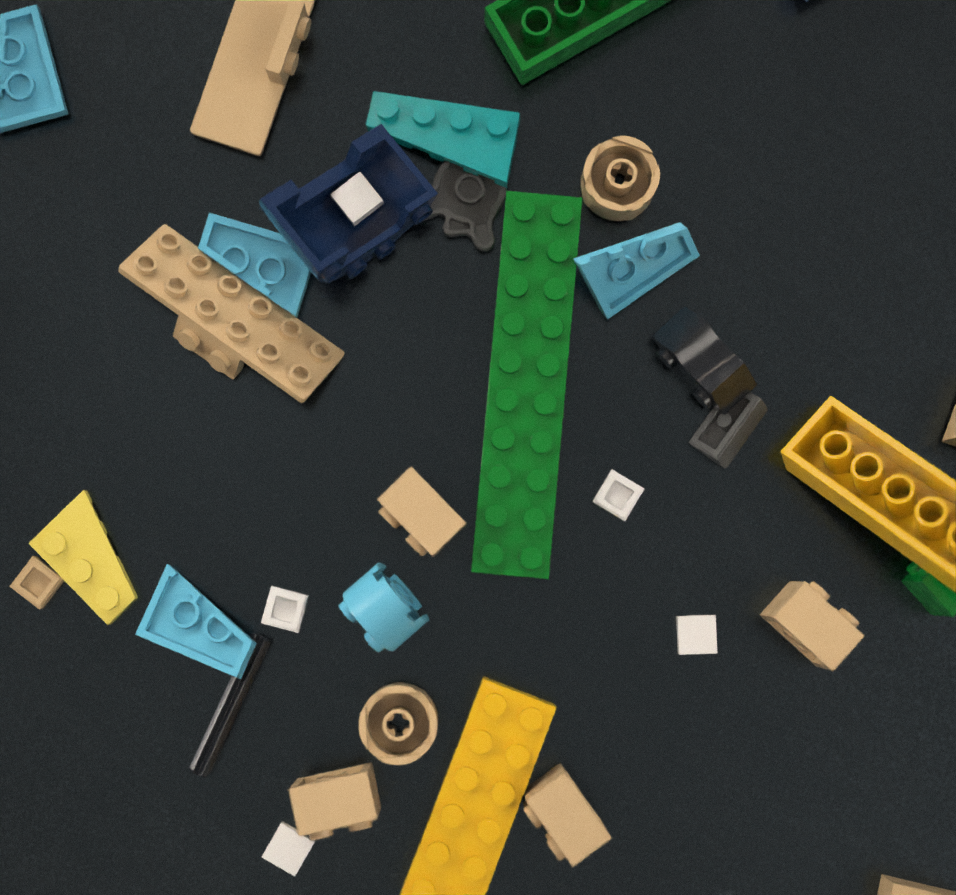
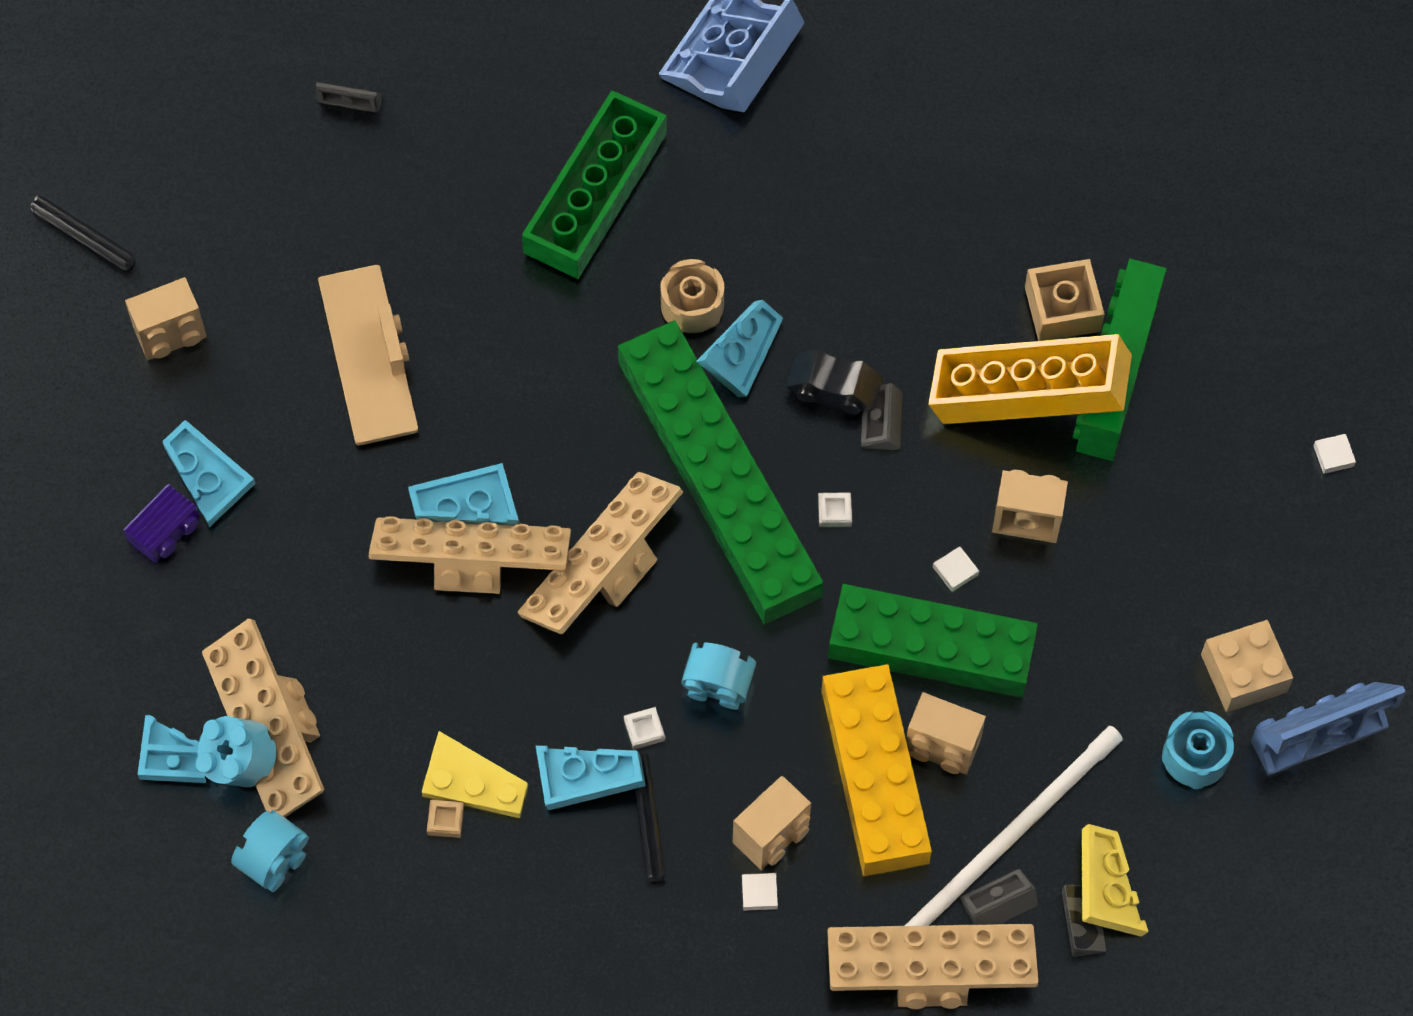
camera: 30 degrees left, 20 degrees down
dark blue cylinder [259,124,438,283] -> none
white tile [330,172,384,226] -> none
tan brick [359,682,438,765] -> none
teal wing [366,91,521,188] -> none
tan brick [377,467,466,557] -> none
dark grey tile [424,161,506,252] -> none
none -> tan bracket [518,472,683,634]
none -> green brick [828,584,1038,698]

